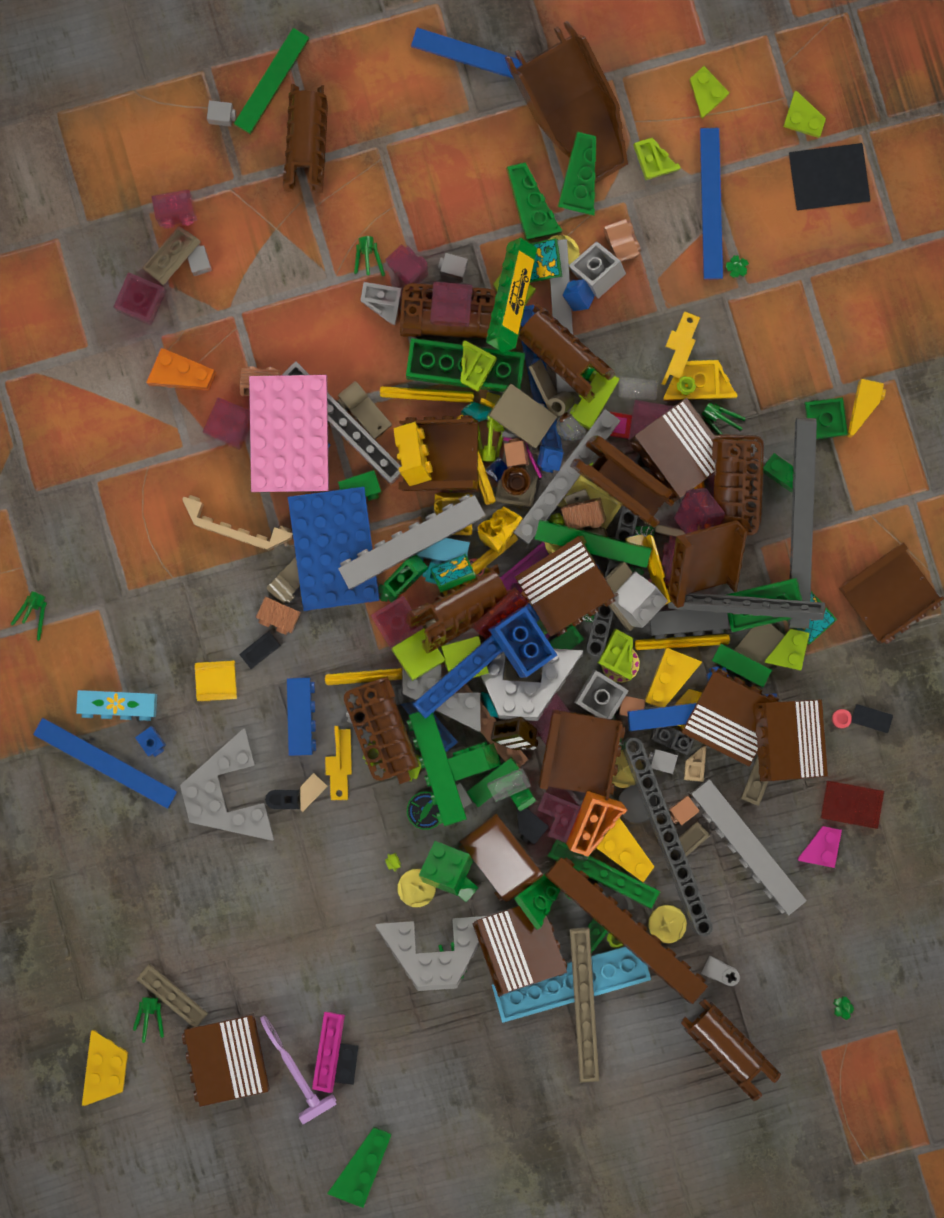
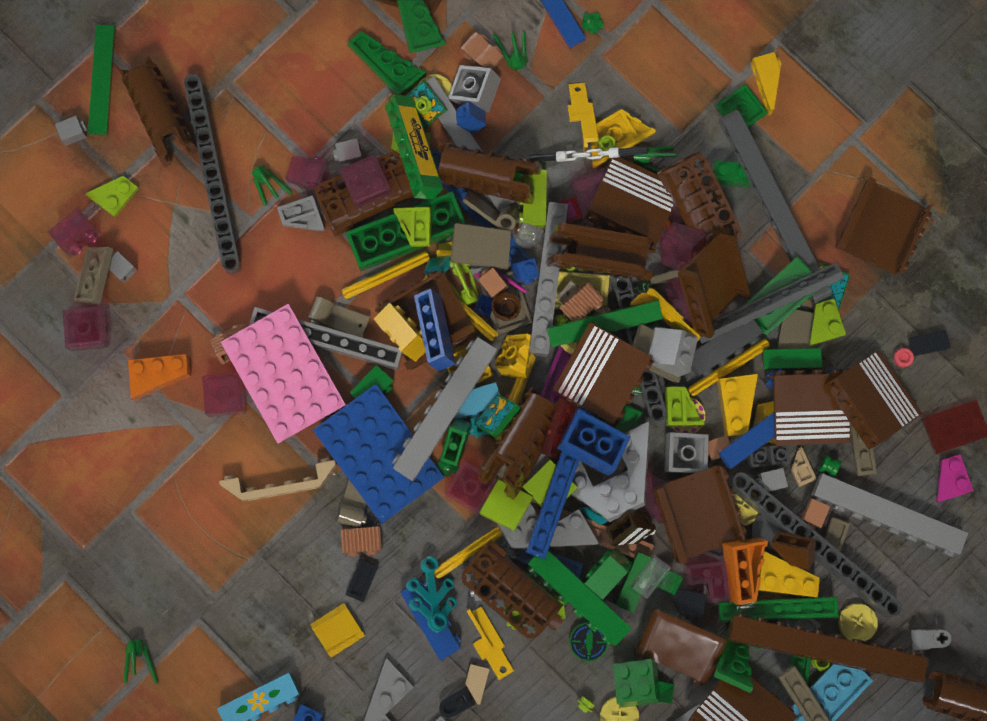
camera: 30 degrees left, 5 degrees down
none -> lime wing [86,176,139,218]
none -> dark grey beam [184,74,241,274]
none -> teal plant [406,556,457,632]
none -> blue brick [414,289,456,371]
none -> lime plate [415,96,432,115]
none -> green plant [493,31,528,71]
none -> piece [529,147,648,162]
none -> reddish brown slope [771,531,815,570]
none -> green wheel [818,454,841,478]

